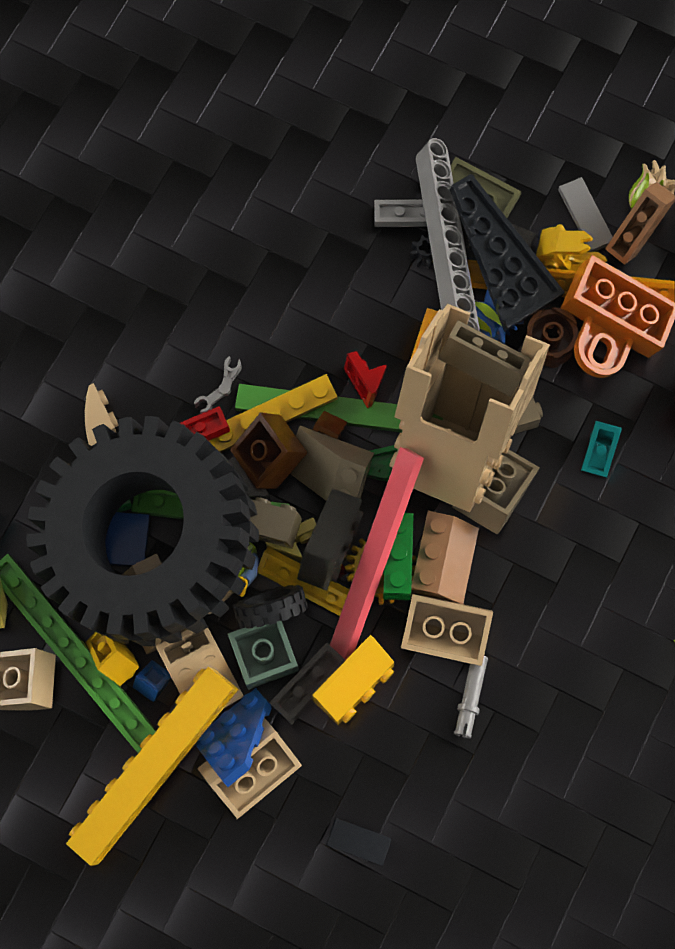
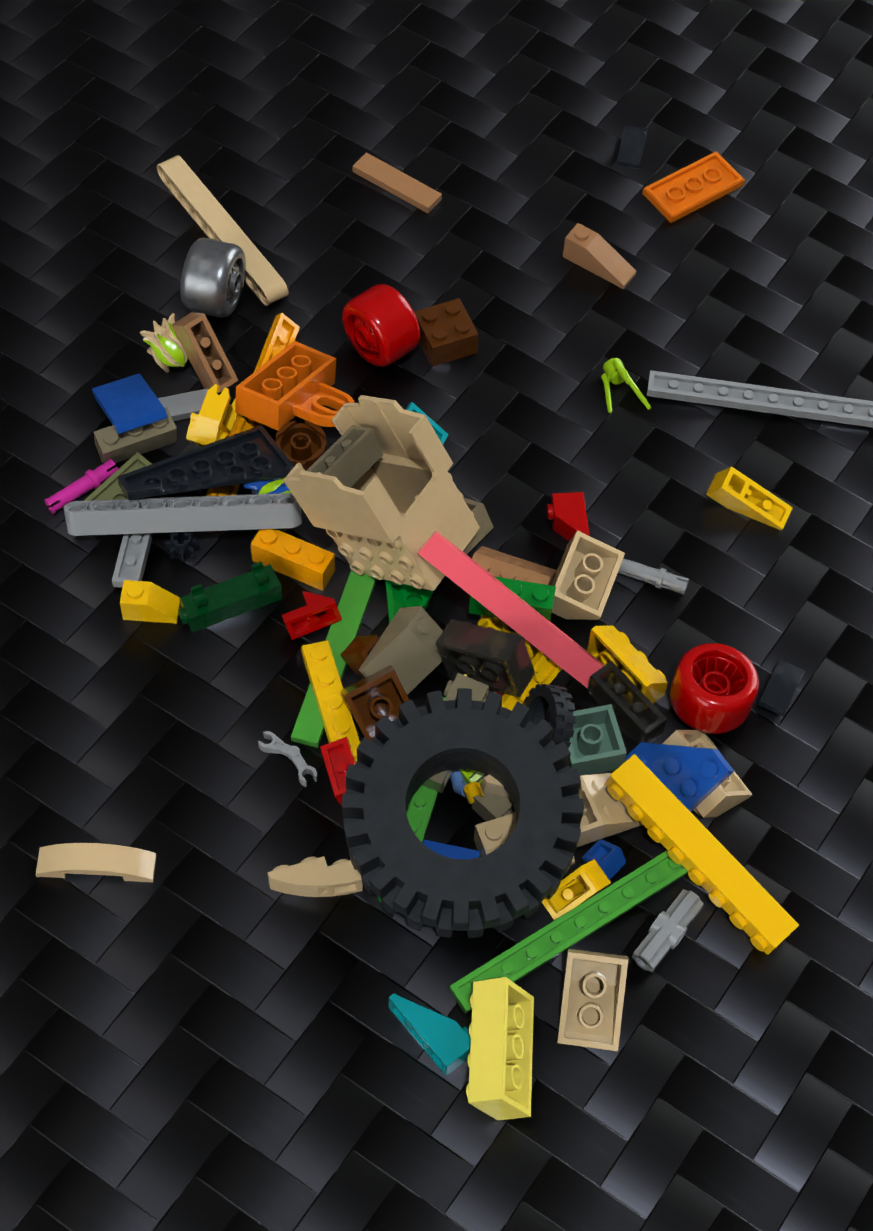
camera: 90 degrees left, 15 degrees down
none -> tan slope [36,843,156,882]
none -> dark pink pin [44,459,118,514]
none -> blue tile [92,373,168,434]
none -> dark tan brick [94,407,177,463]
none -> yellow slope [120,580,180,624]
none -> dark green brick [178,561,282,633]
none -> red slope [546,492,590,542]
none -> light grey piece [632,889,704,972]
none -> red wheel [670,643,759,734]
none -> yellow slope [706,466,793,530]

